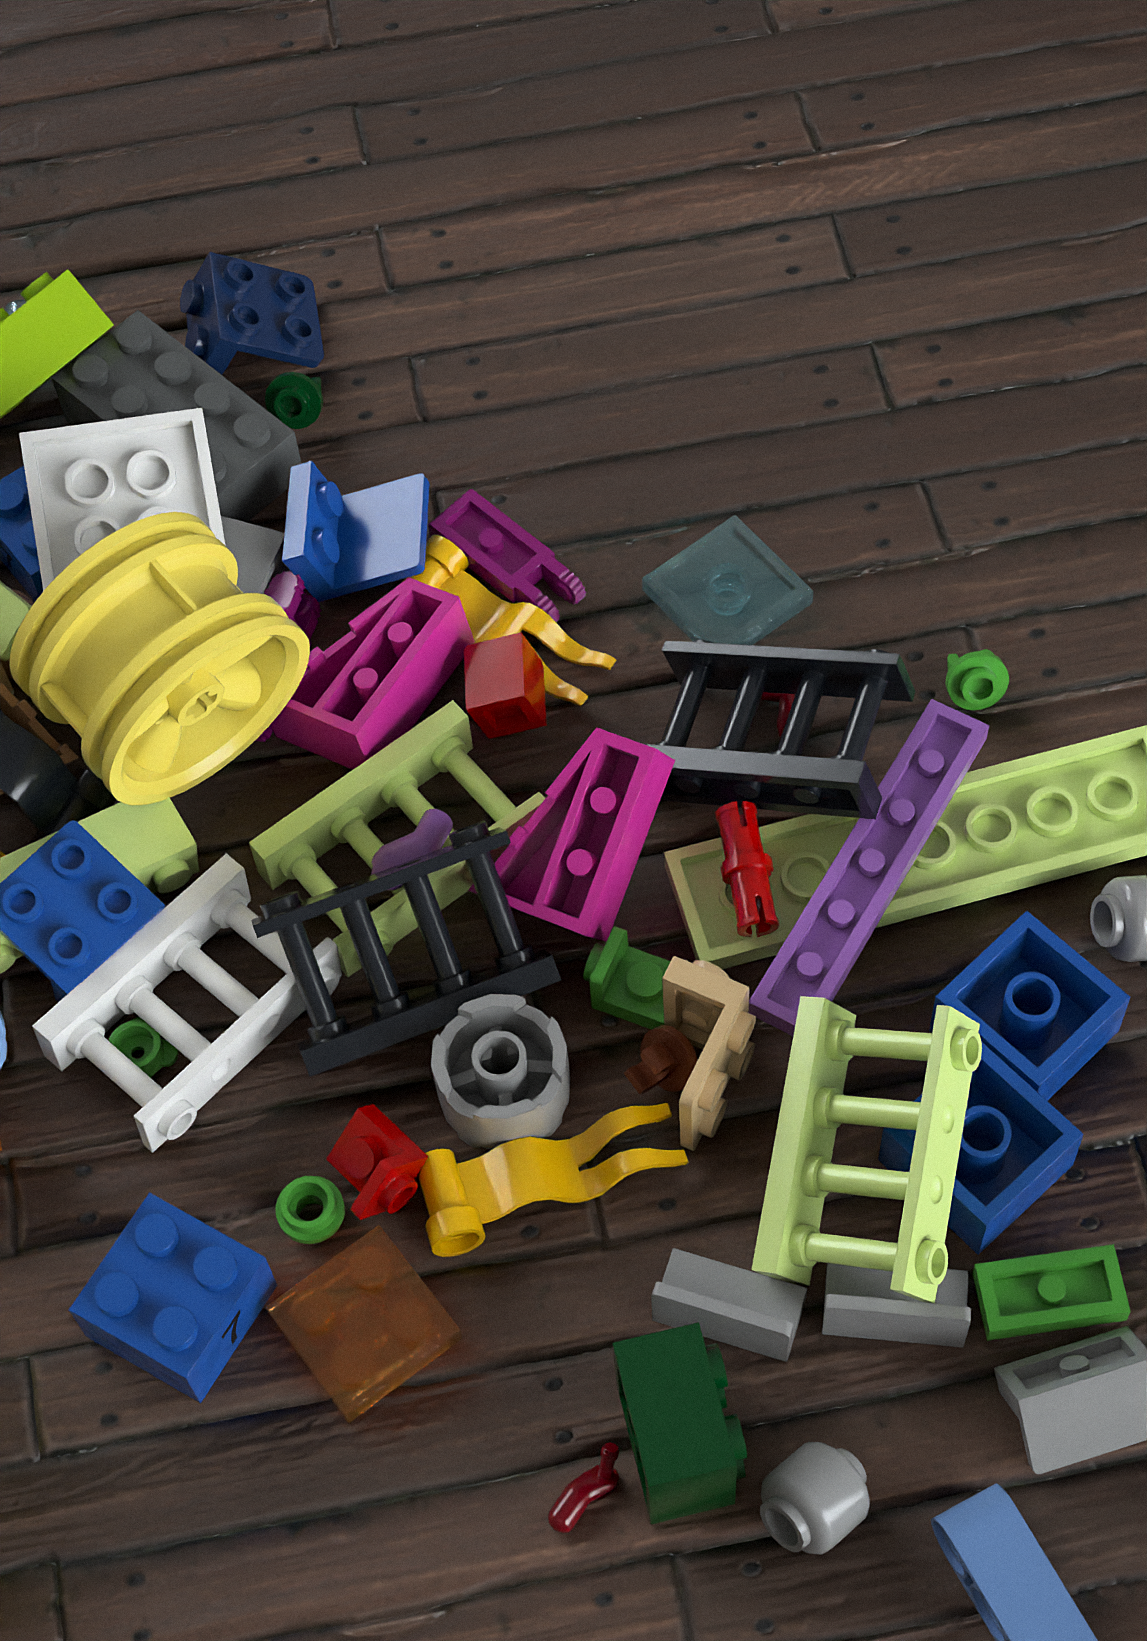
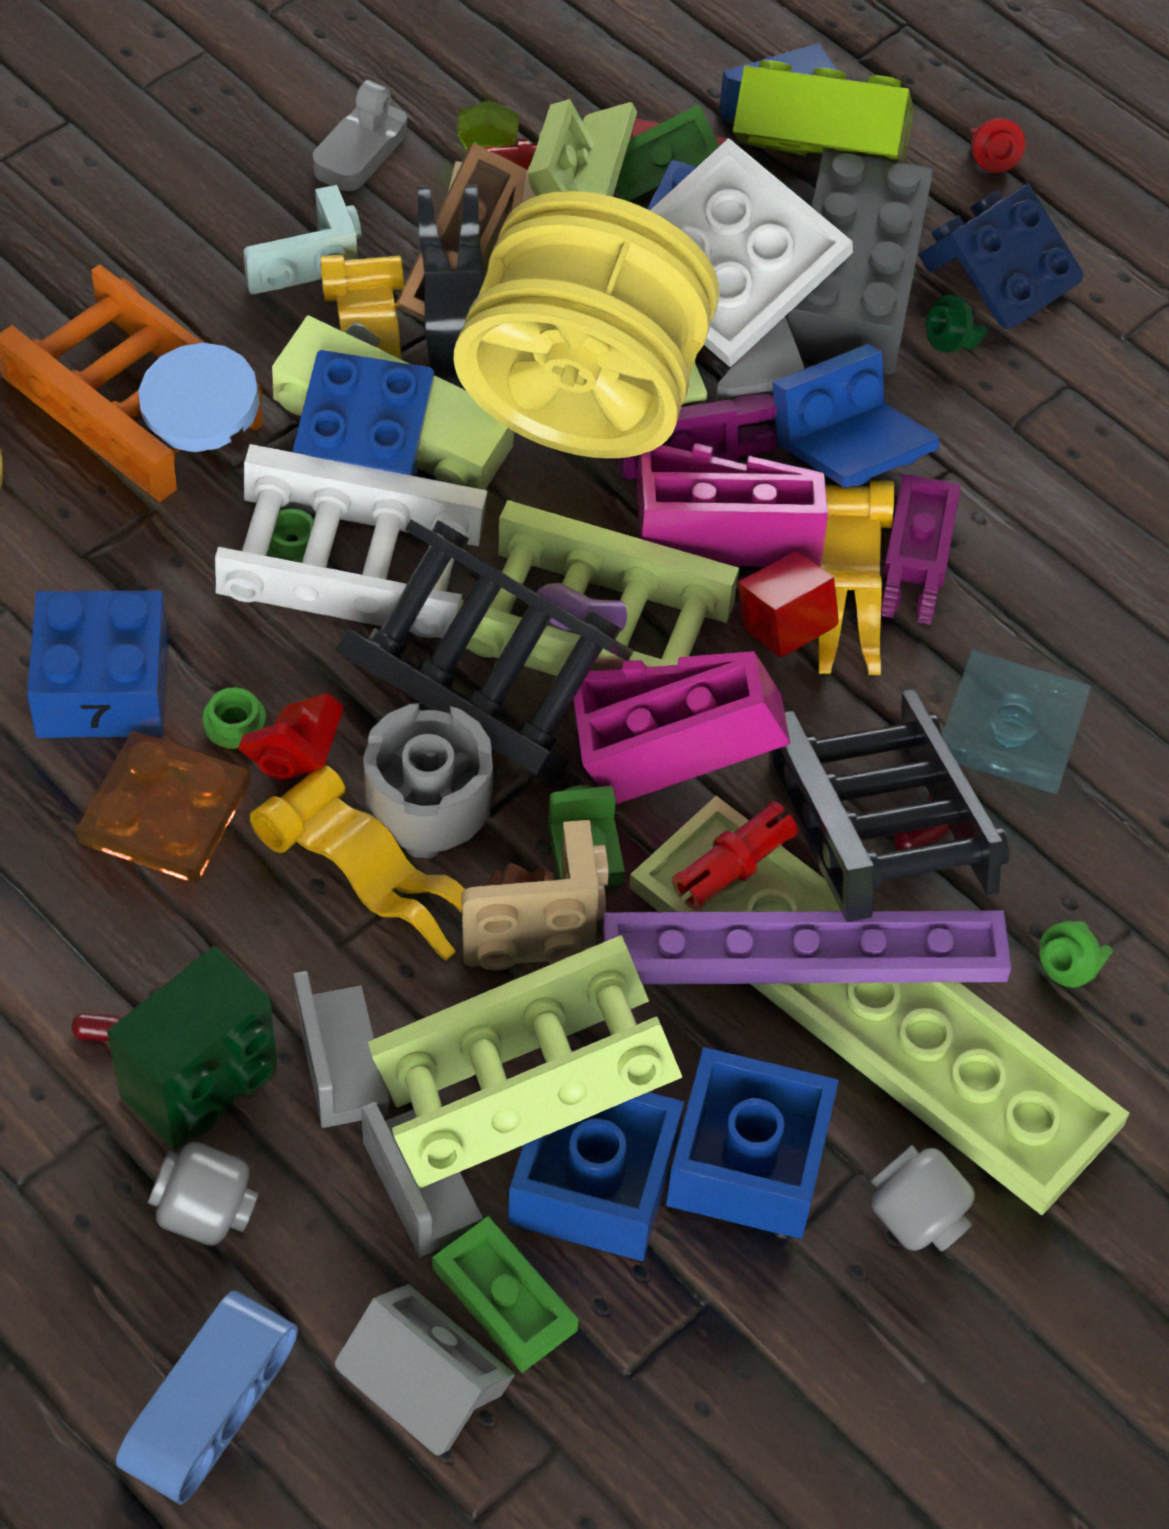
camera: 50 degrees right, 5 degrees down
none -> red plate [970,118,1025,173]

